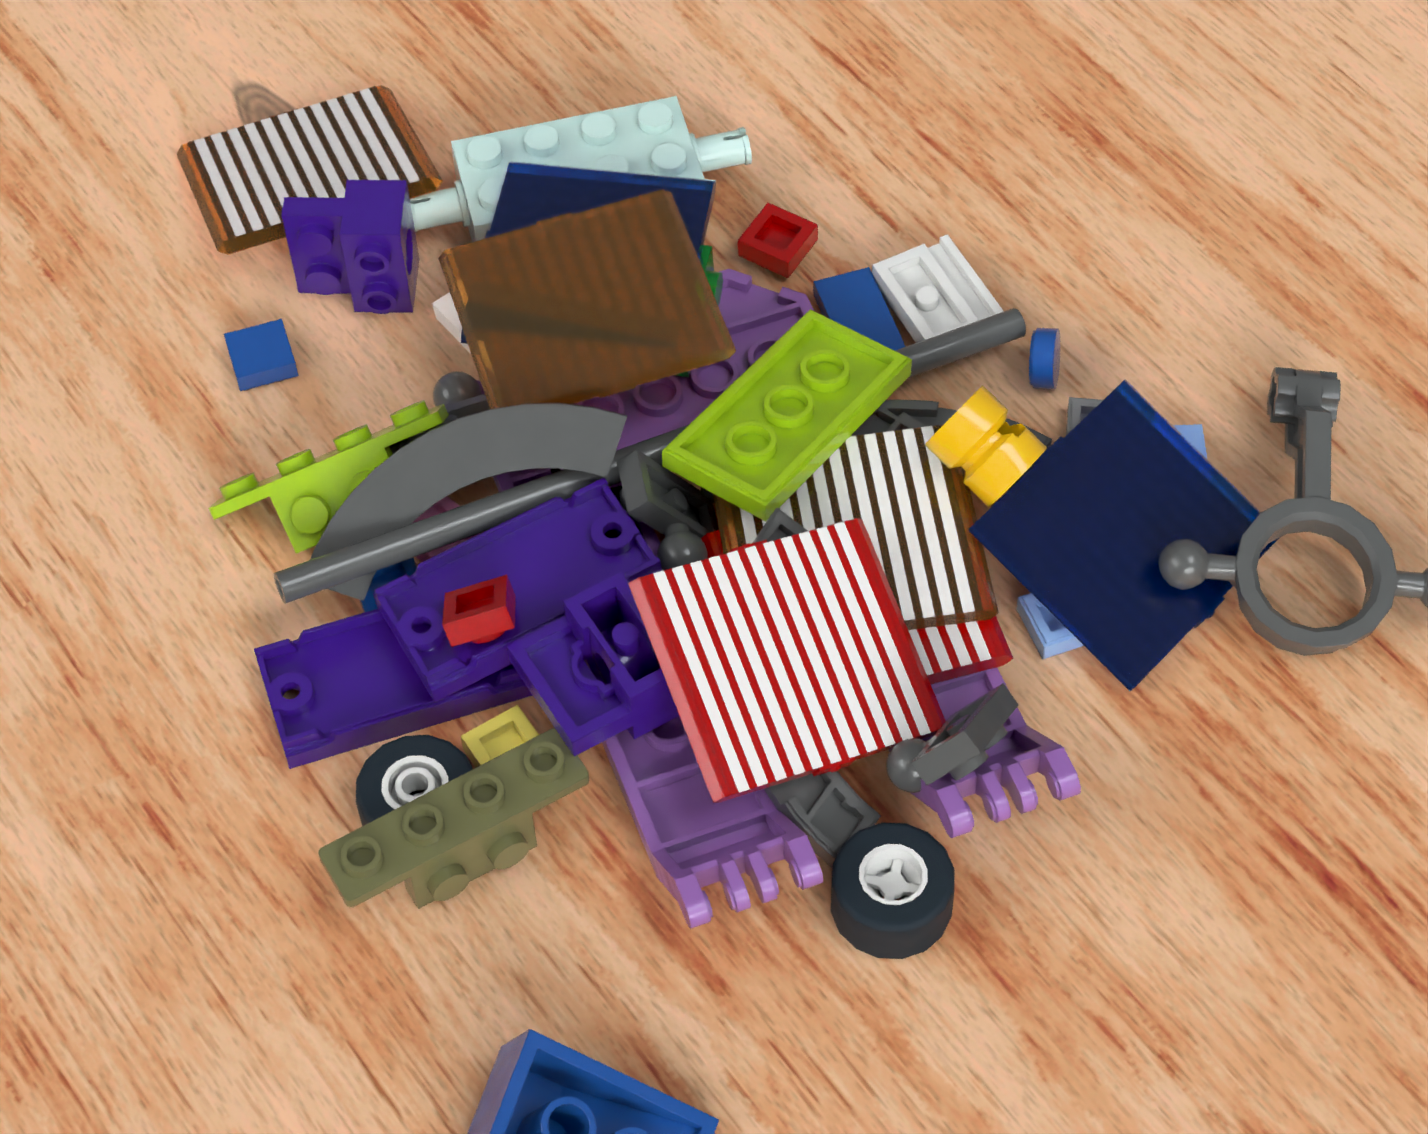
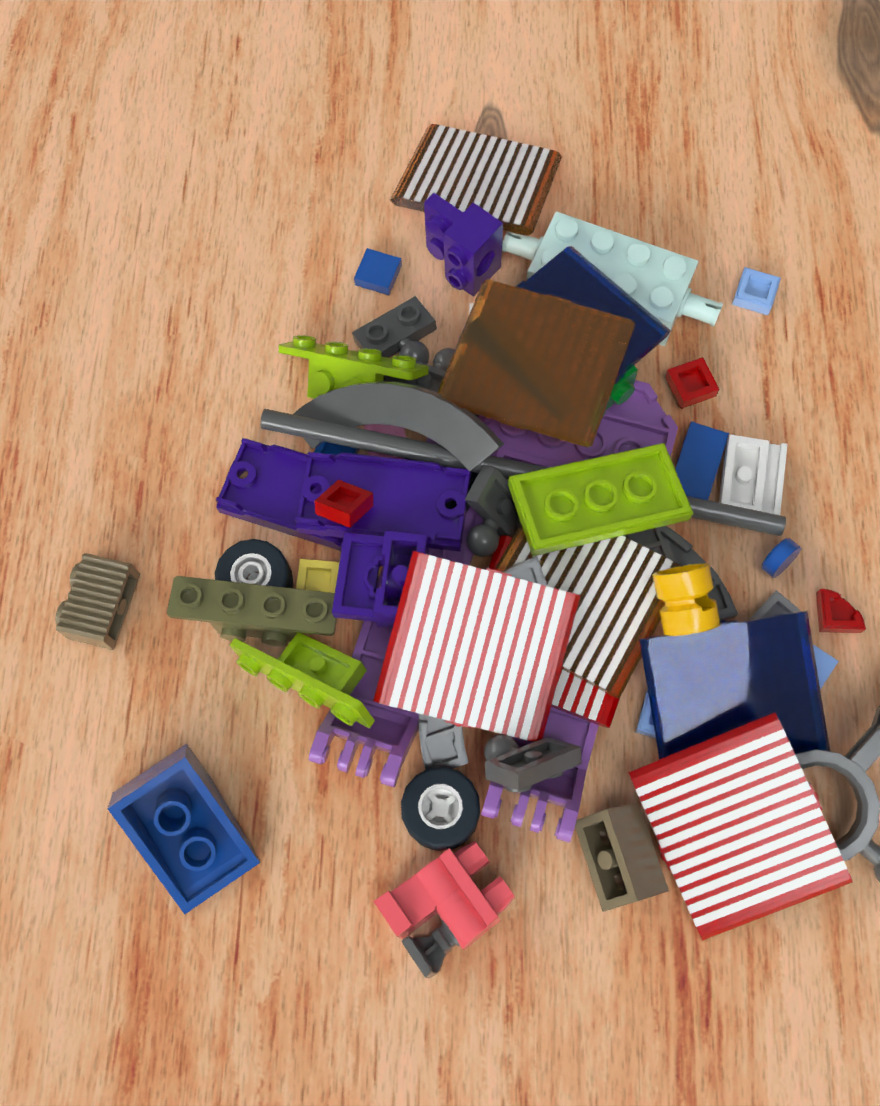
camera: 40 degrees right, 15 degrees up
none -> dark tan brick [55,553,140,650]
none -> lime bracket [229,632,375,728]
none -> dark grey plate [352,296,437,364]
none -> coral hips [373,841,515,979]
none -> dark tan brick [575,802,669,912]
none -> piece [628,712,853,941]
none -> light blue tile [732,267,781,315]
none -> red tile [816,589,866,633]

